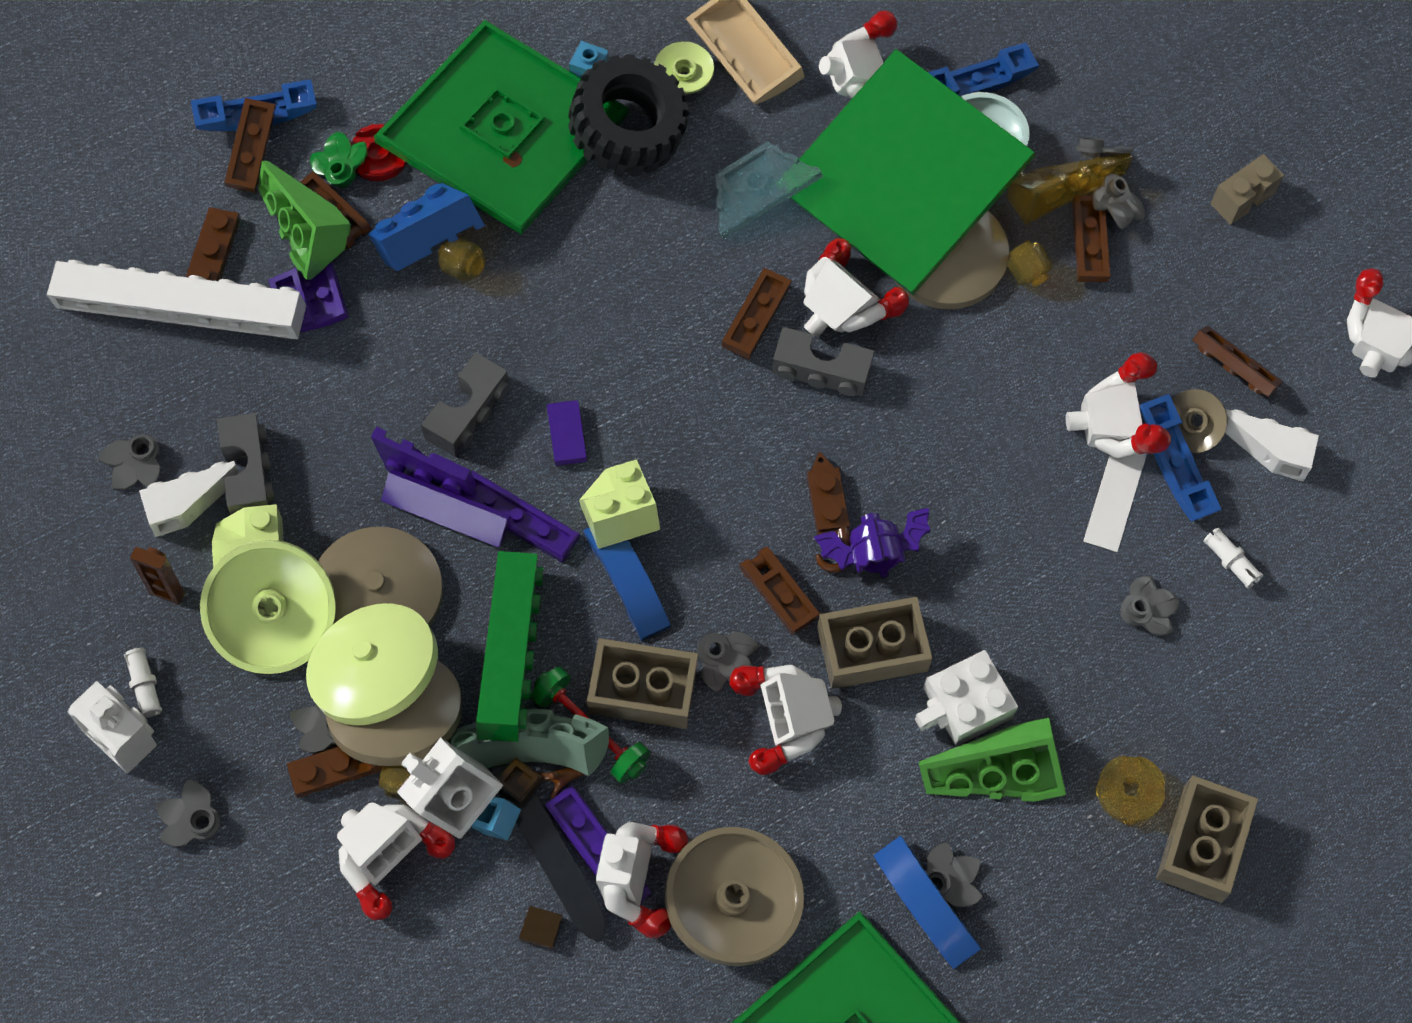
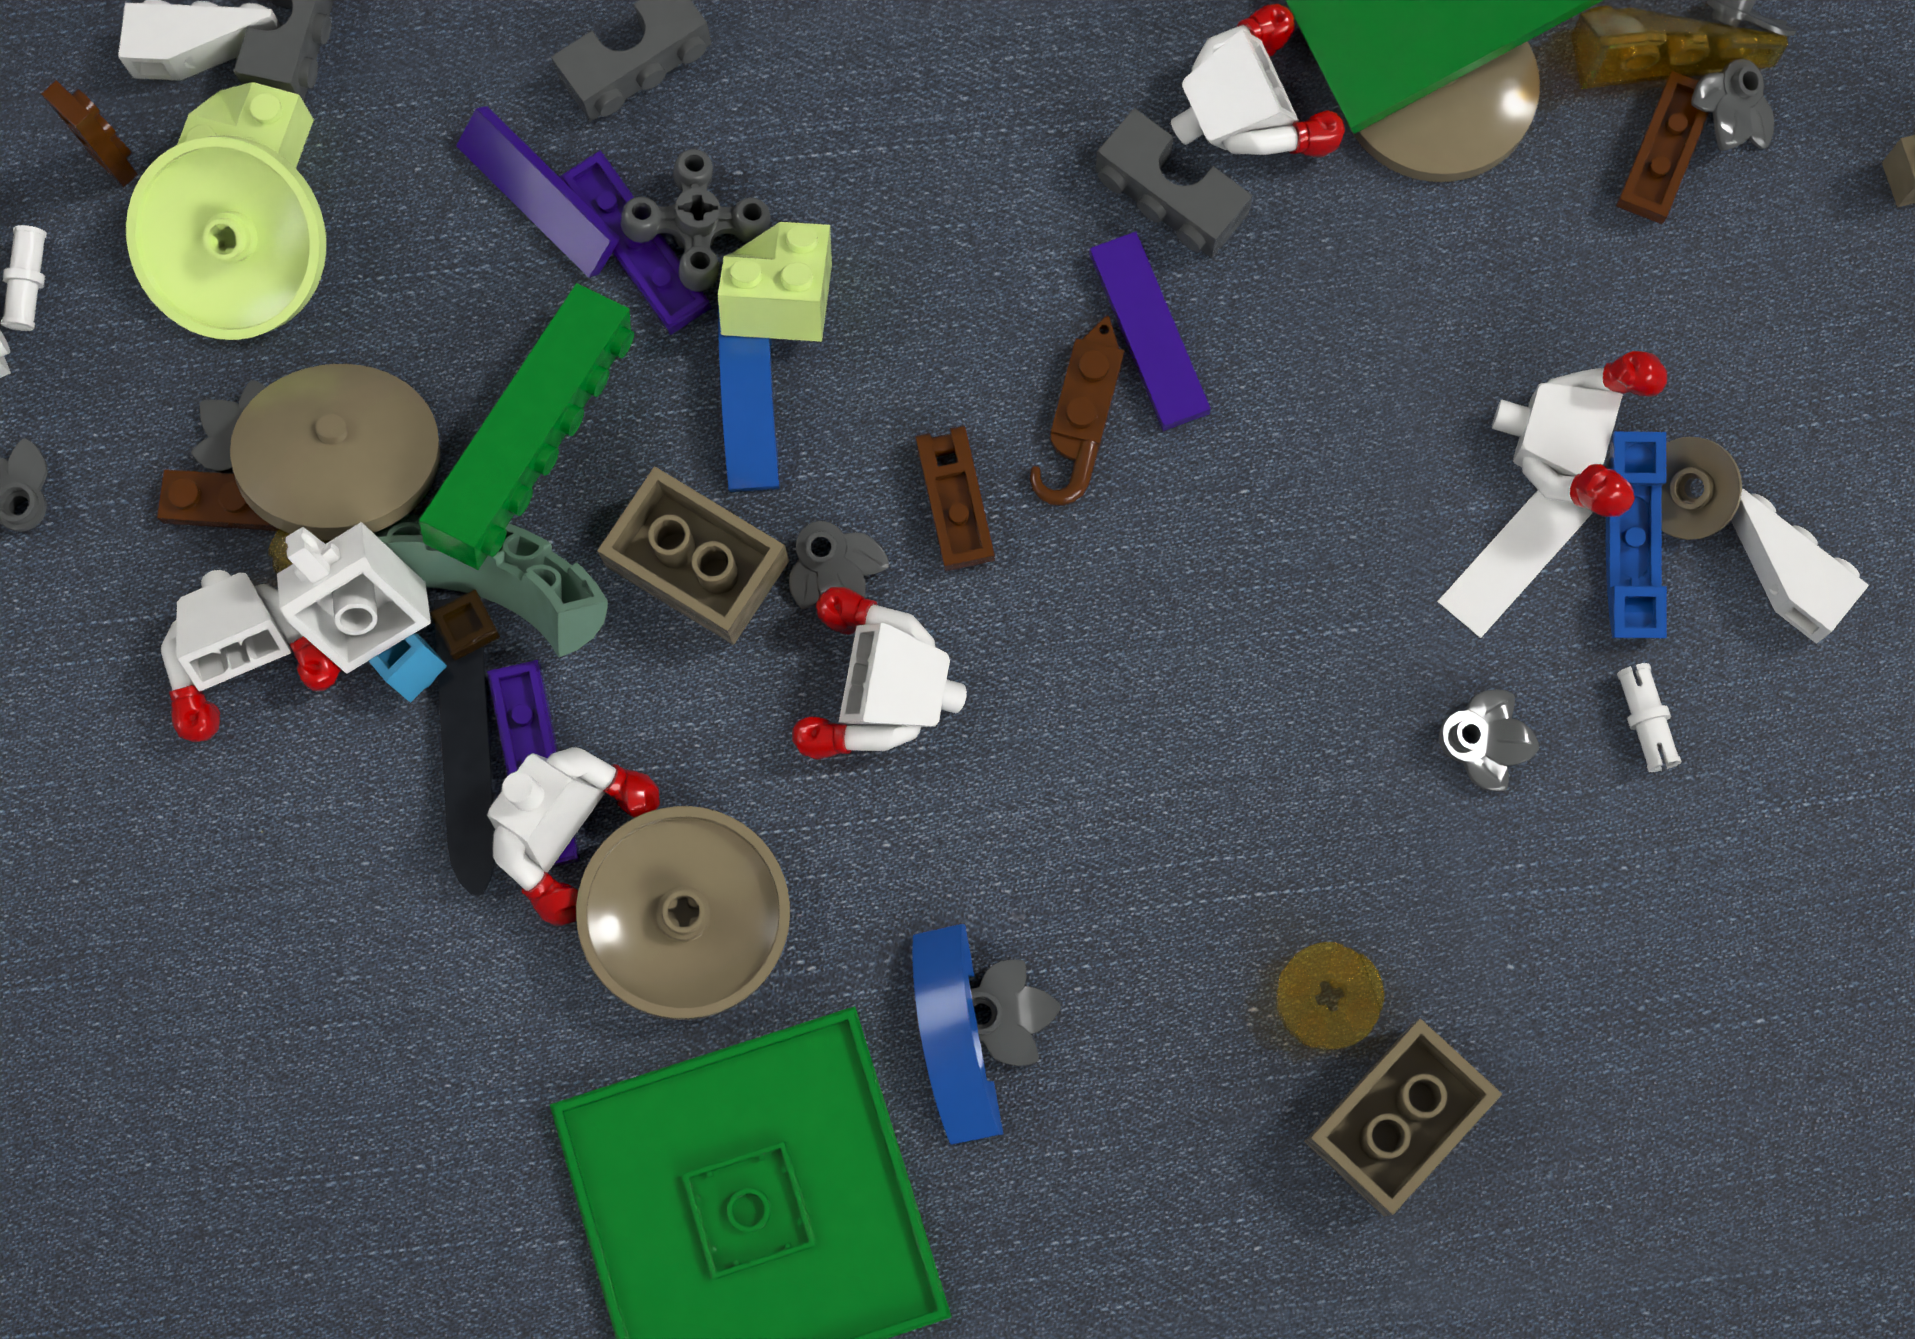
camera: 30 degrees right, 10 degrees up
yellowish green dish [306,603,438,725] -> none
dark tan dish [318,527,443,627] -> none
dark purple wing [371,426,477,496] -> none
dark brown tile [519,905,563,951] -> none
green axle [531,666,651,784] -> none
reddish brown bar [537,767,585,799] -> none
dark purple tile [546,400,587,466] -> none
reddish brown plate [722,268,792,360] -> none
dark purple helmet [814,508,931,578] -> none
dark tan brick [817,597,932,689] -> none
white hinge [915,650,1018,746] -> none
bright green wedge [919,718,1066,802] -> none
clear yellow head [1007,240,1053,288] -> none
reddish brown plate [1193,326,1283,397] -> none
none -> dark grey gear [621,149,771,292]
none -> dark purple tile [1089,231,1211,431]

